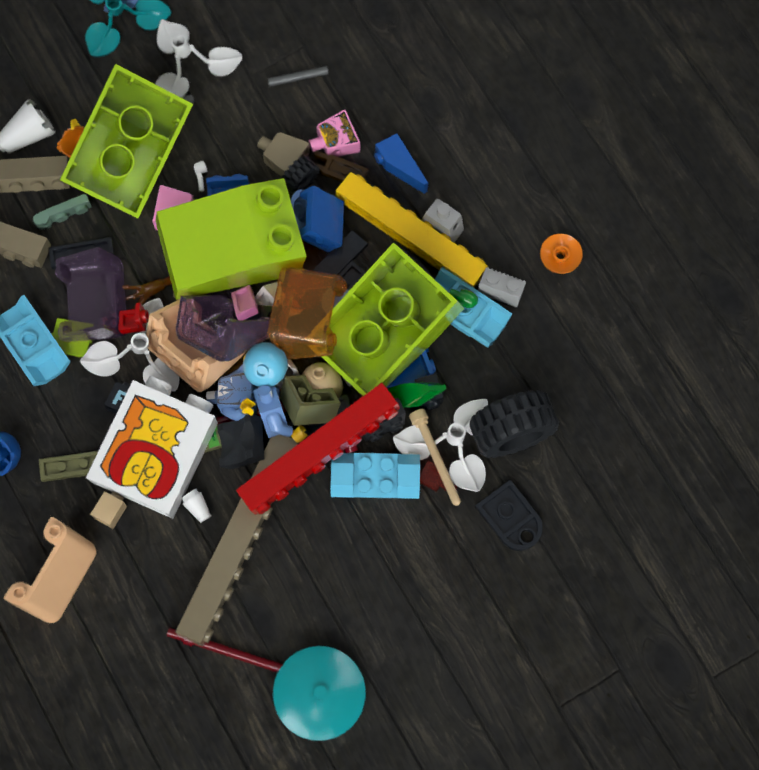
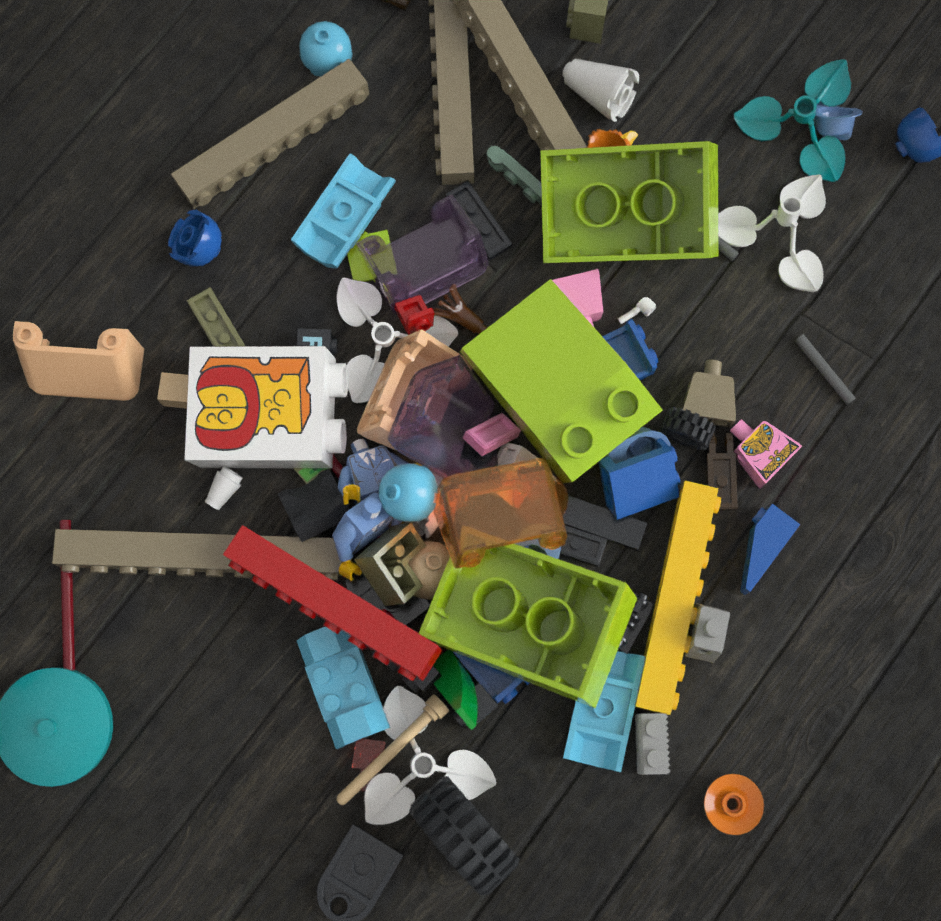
camera: 70 degrees right, 5 degrees up
green cylinder [449,288,478,308] -> none

